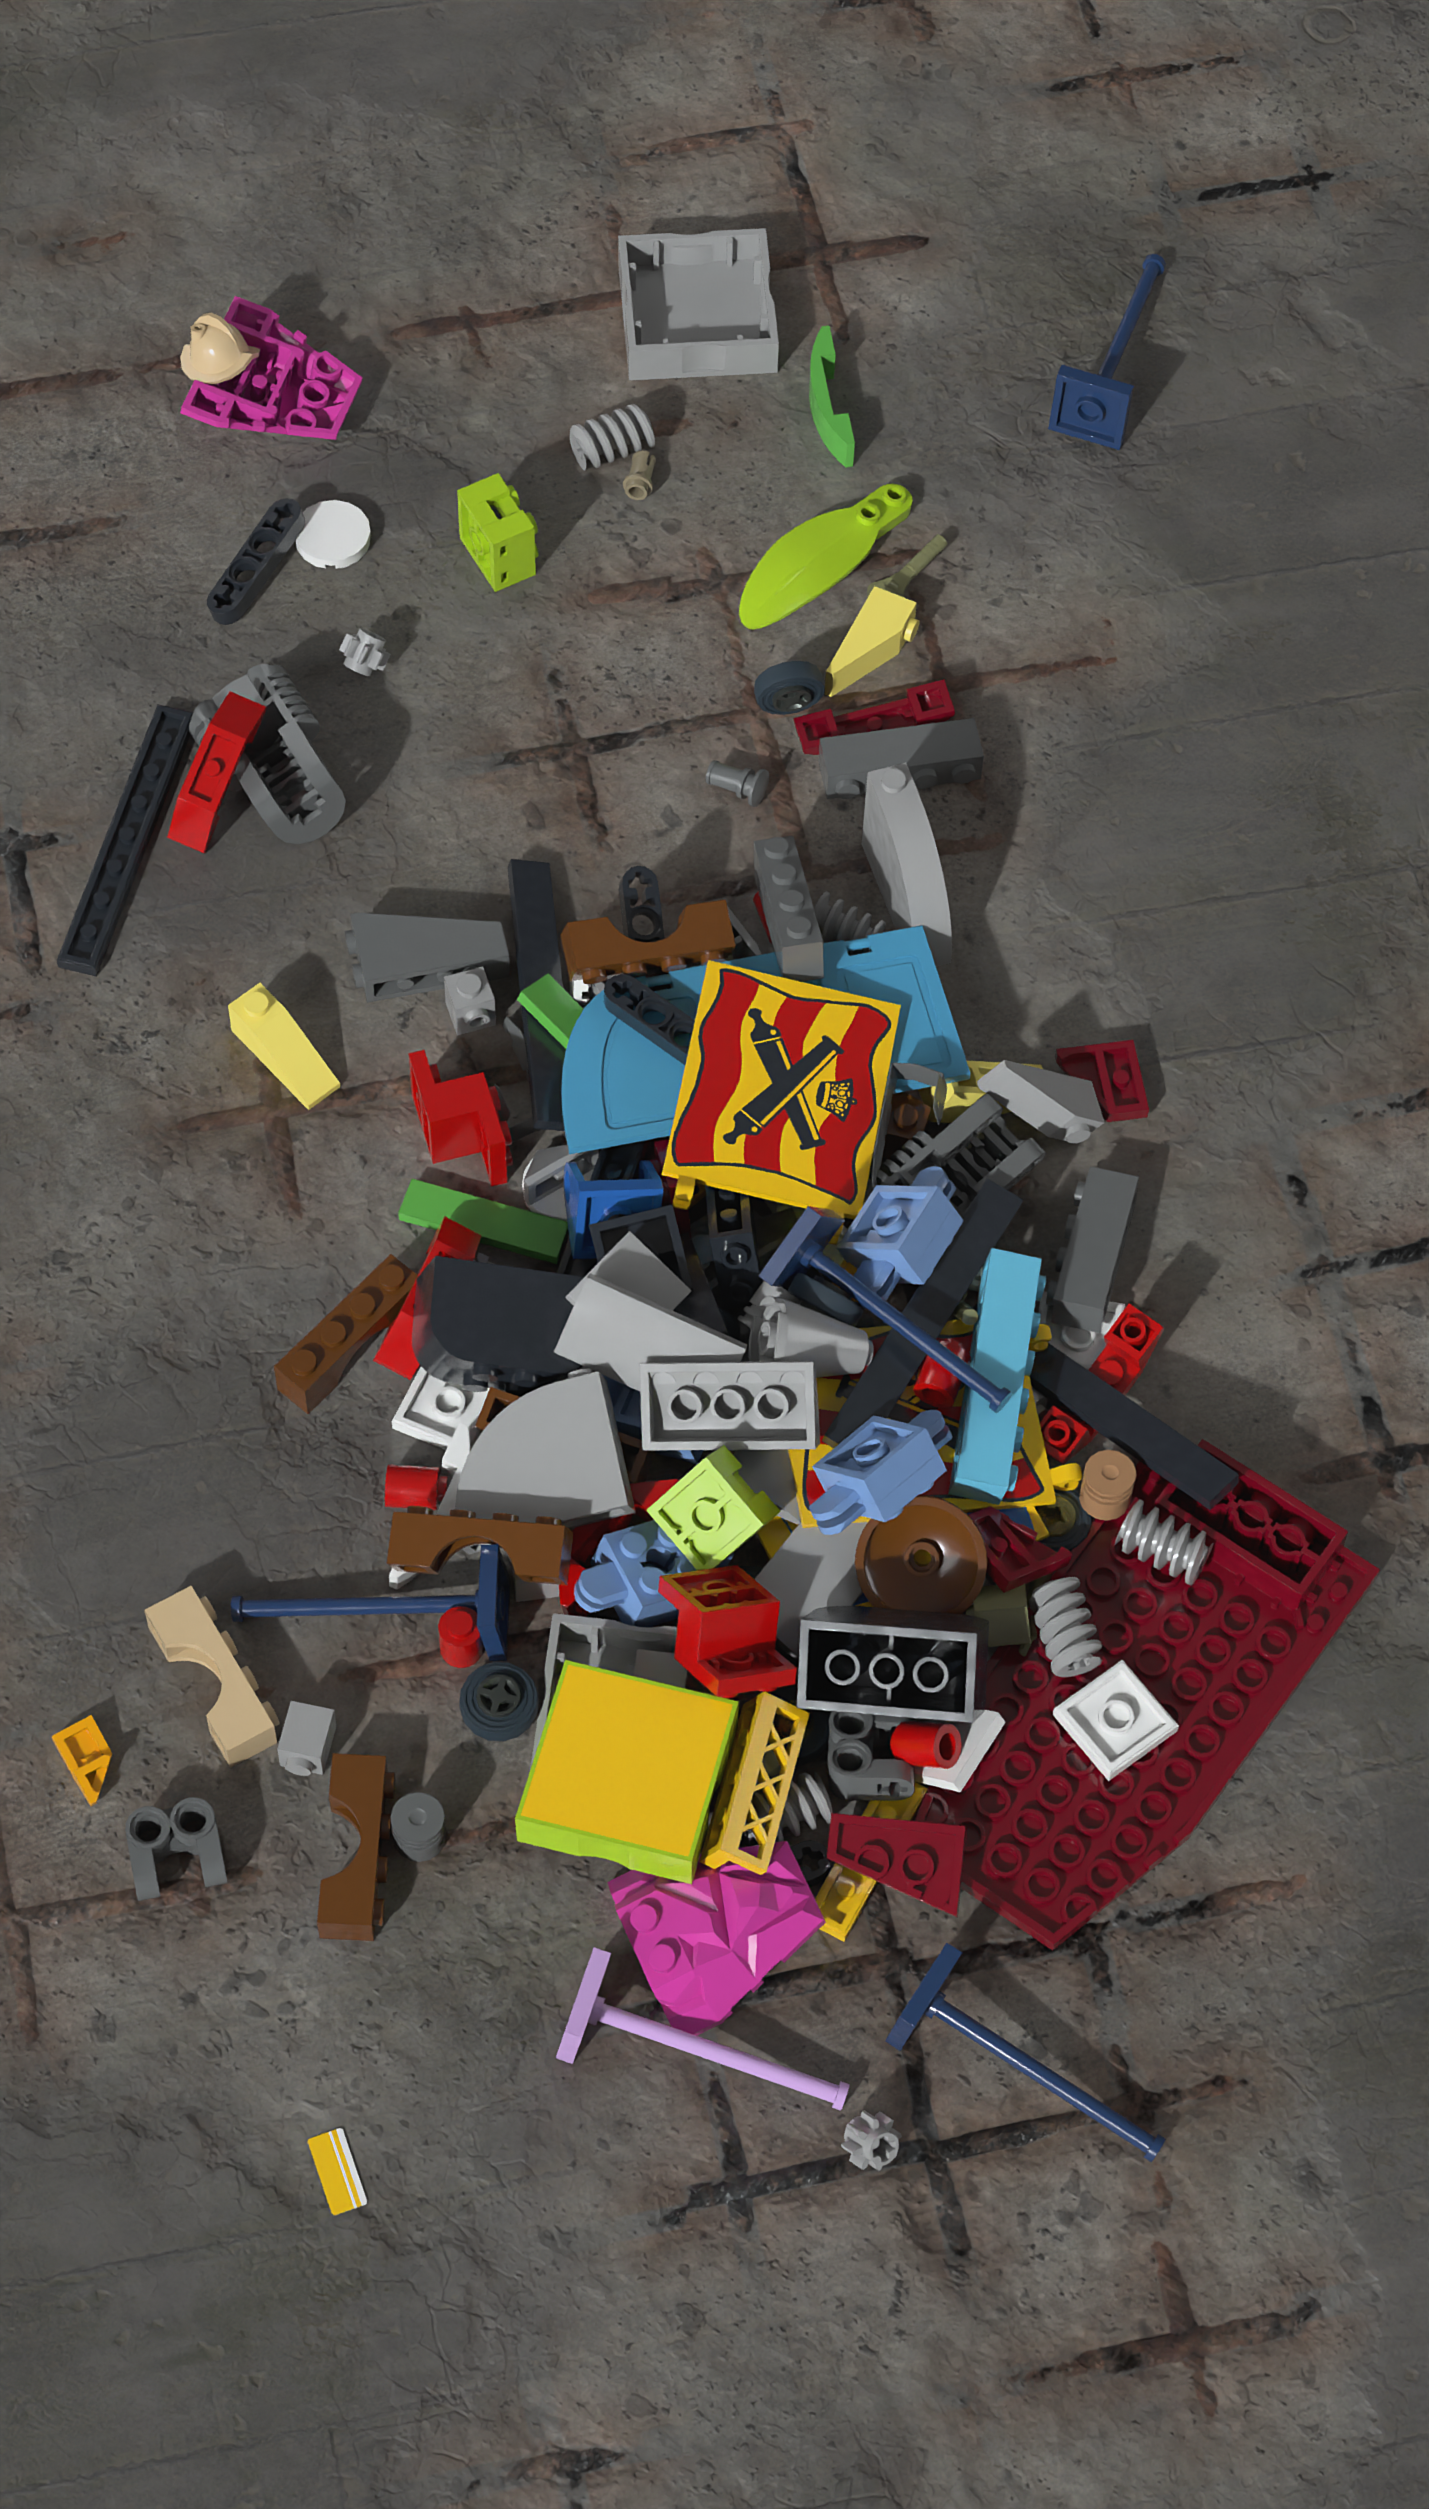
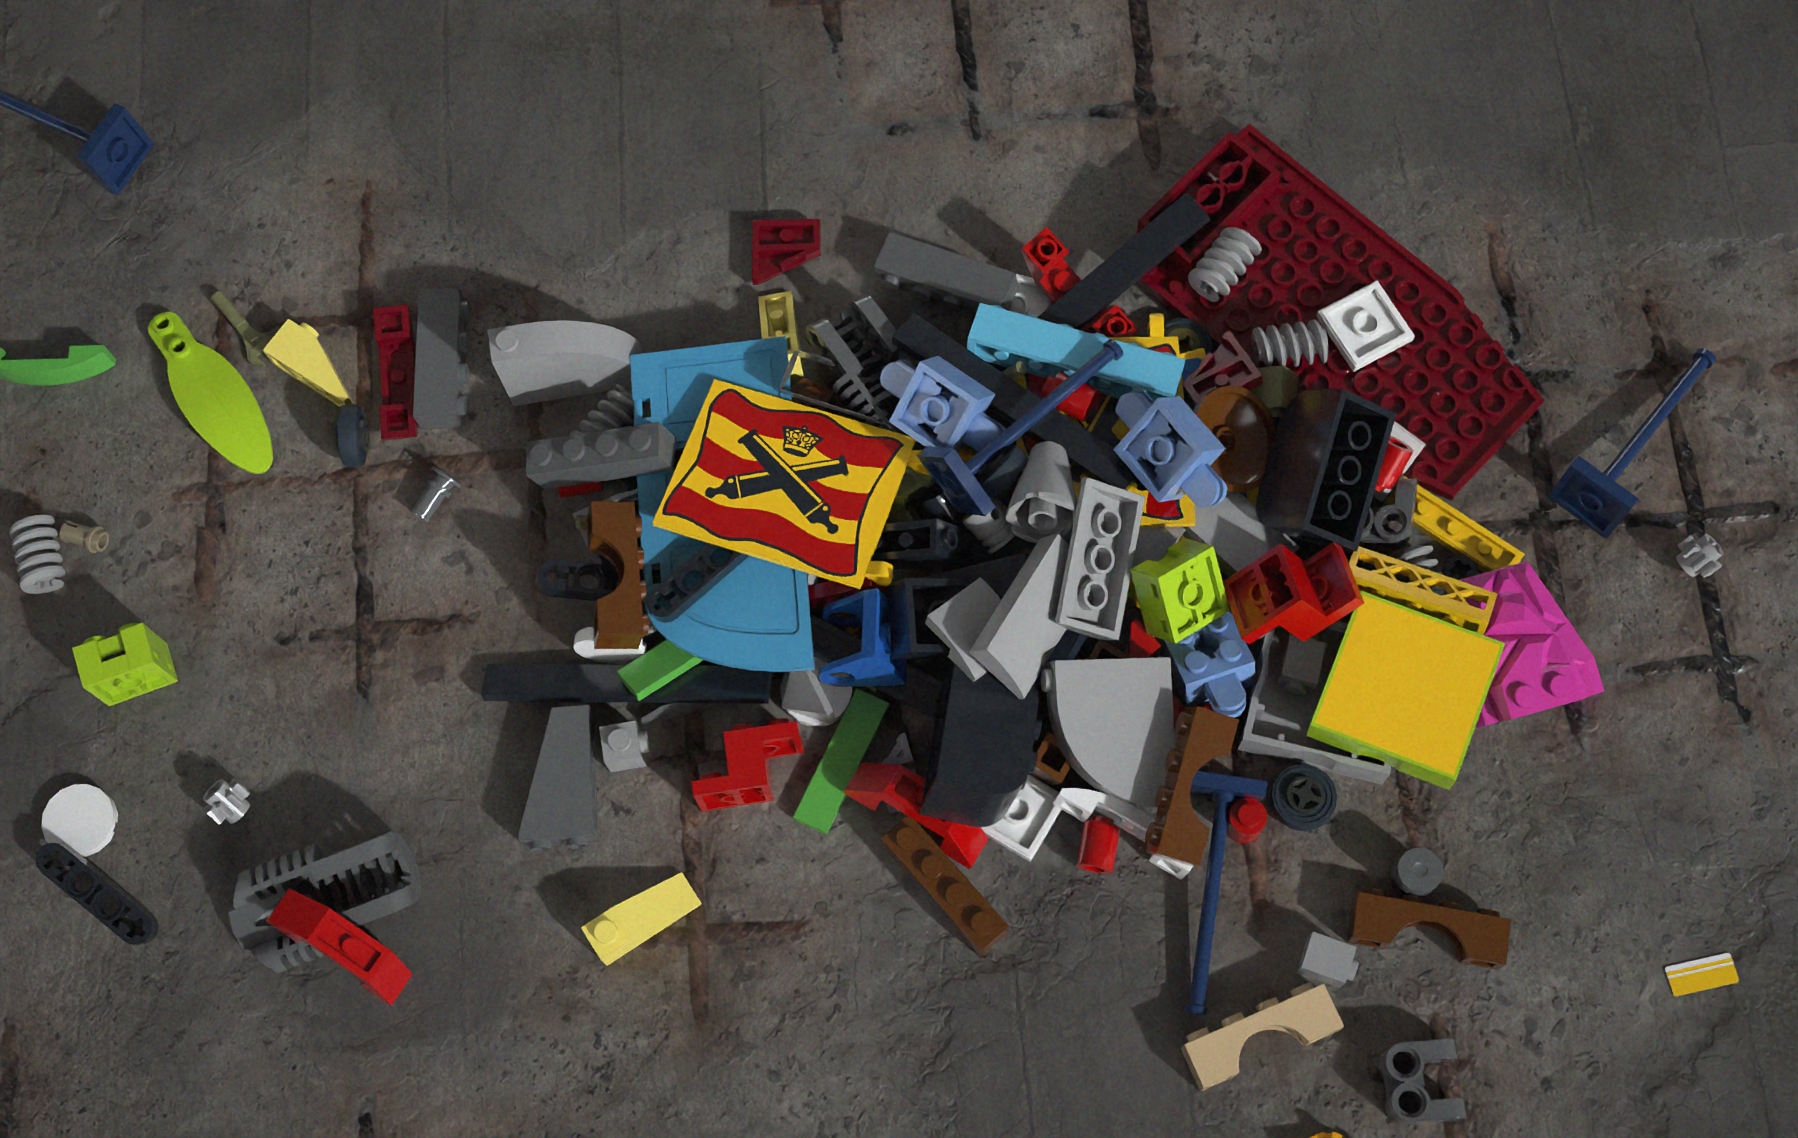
camera: 75 degrees left, 10 degrees up
black tile [57,704,193,977] -> none
lavender tile [556,1947,850,2111] -> none
dark red wing [827,1813,967,1918] -> none
light grey slope [977,1060,1105,1144] -> none
medium nougat piece [1079,1450,1136,1520] -> none

